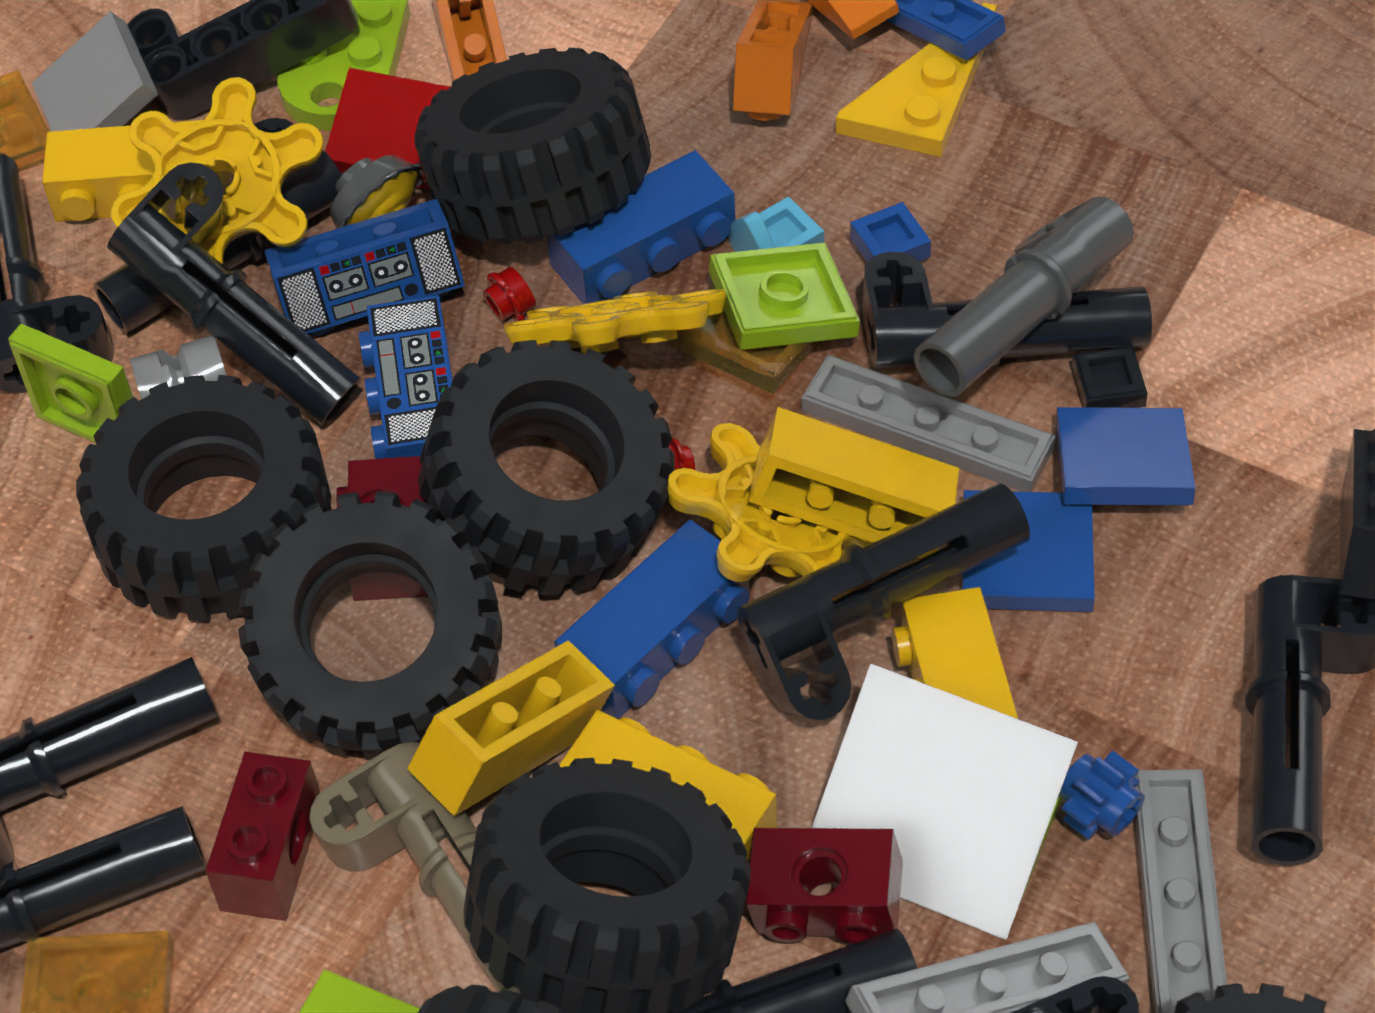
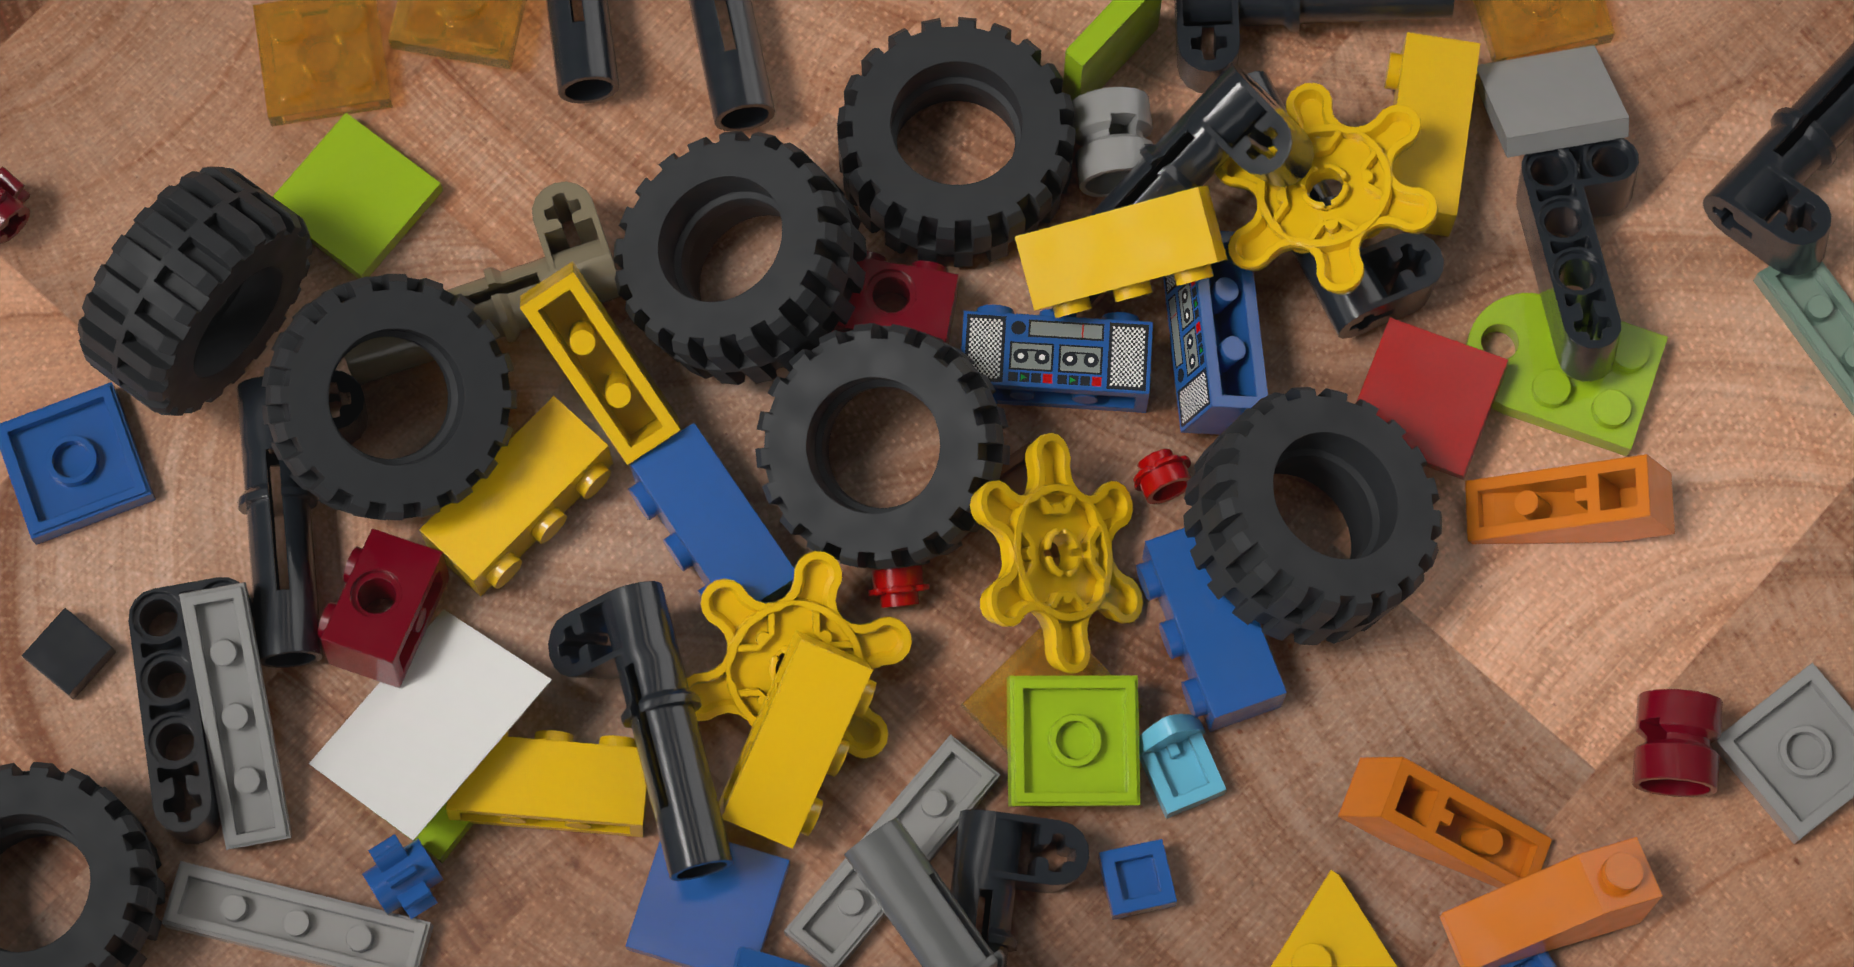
camera: 100 degrees right, 20 degrees up
dark red brick [205,751,320,921] -> none
dark grey piece [330,155,424,229] -> none
none -> yellow brick [1015,186,1227,318]

